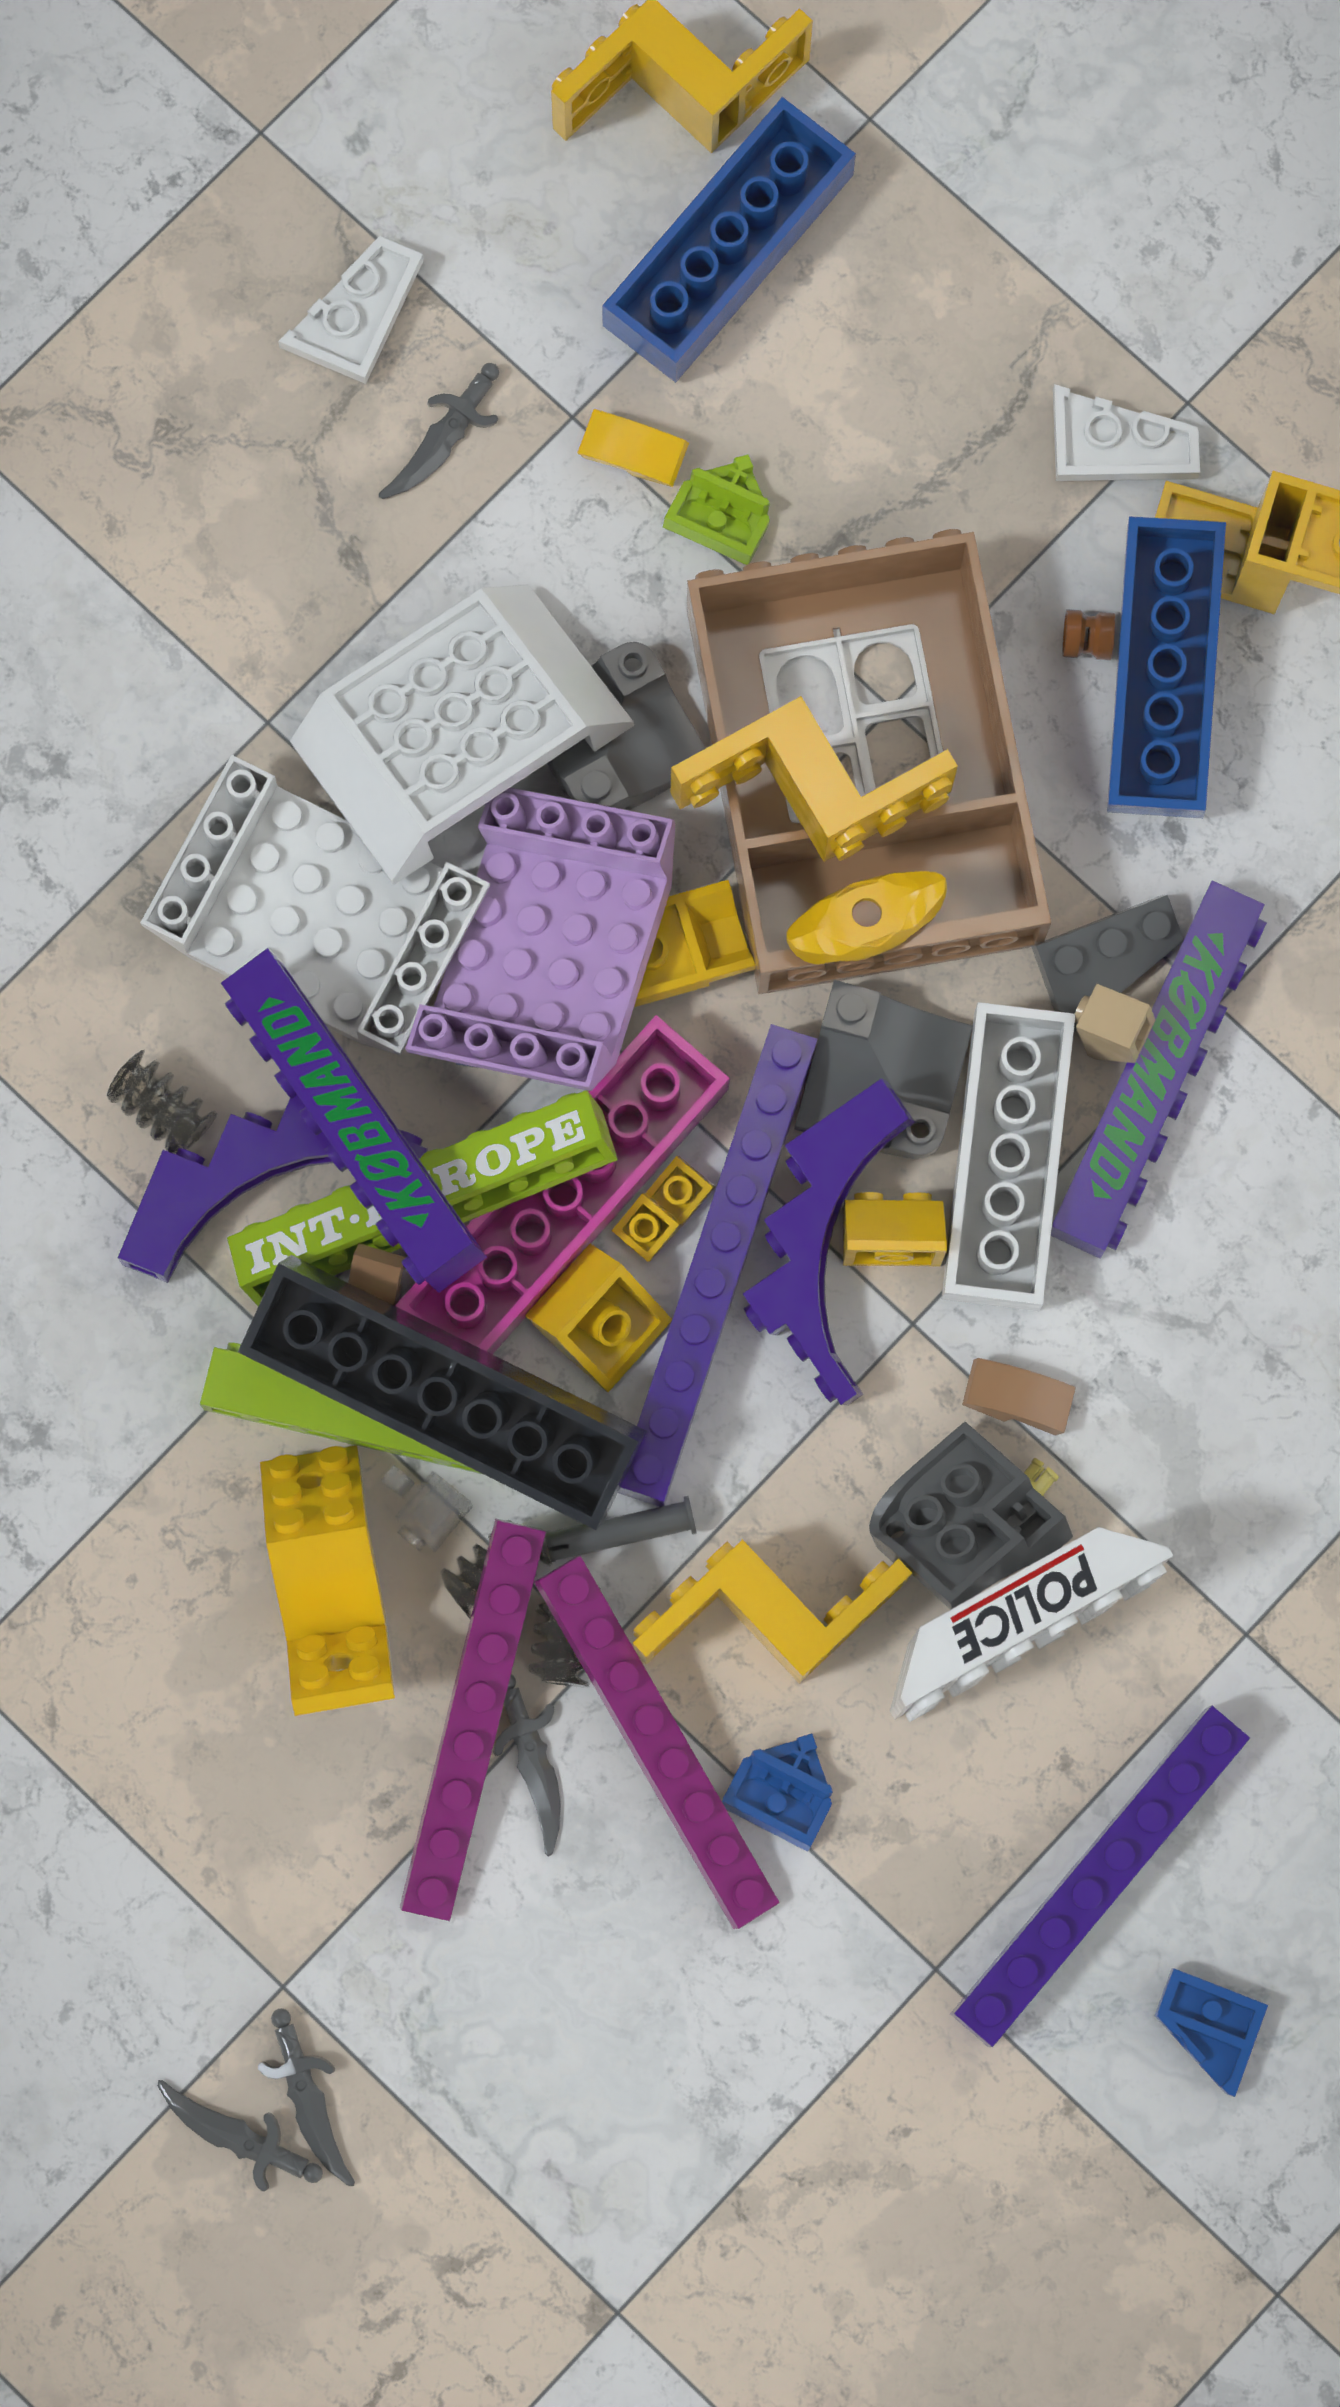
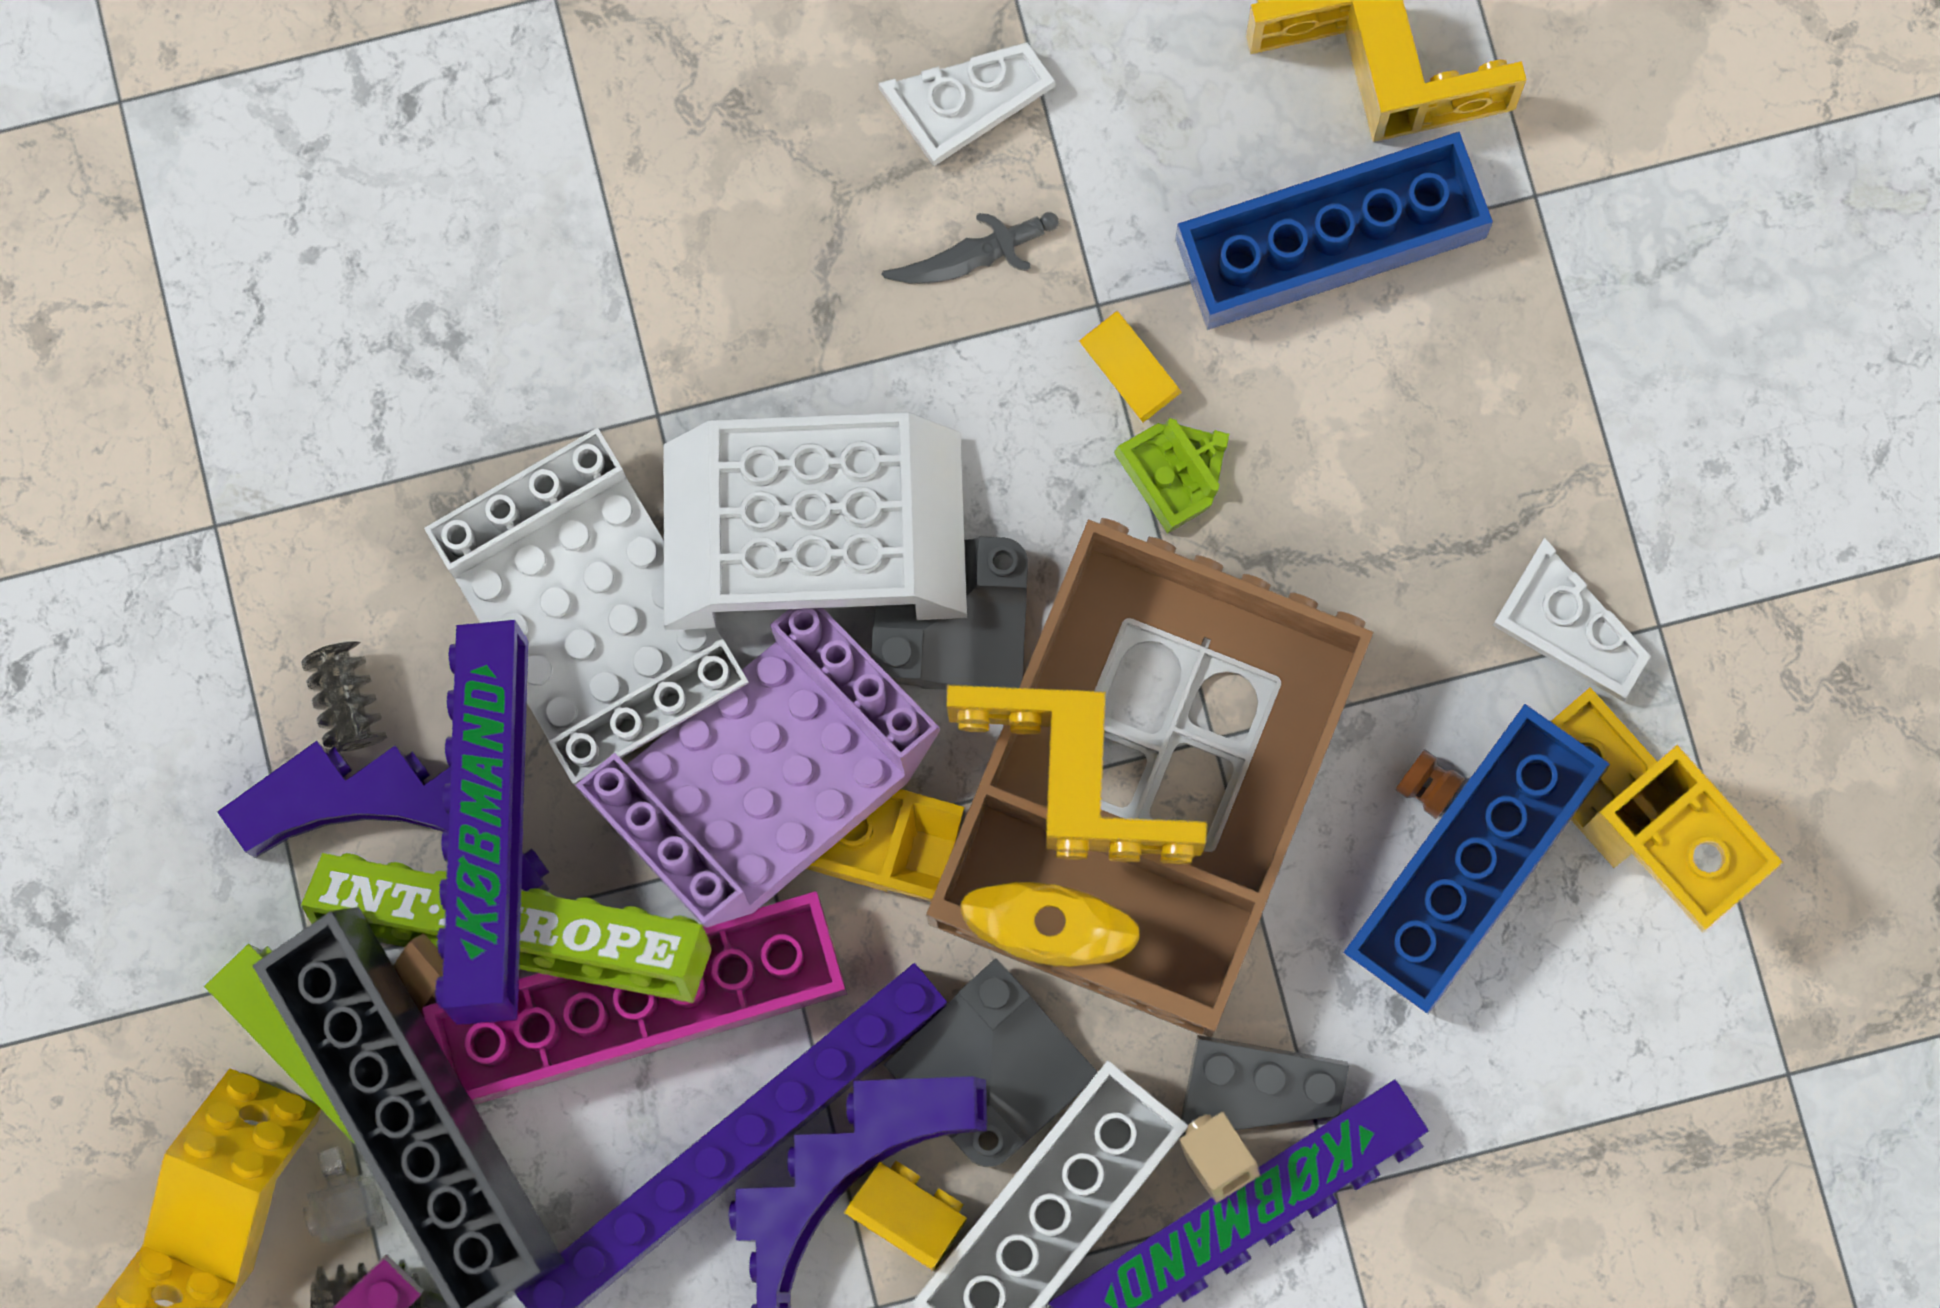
camera: 40 degrees right, 0 degrees up
yellow slope [525,1243,672,1392] -> none
yellow slope [611,1156,716,1262] -> none

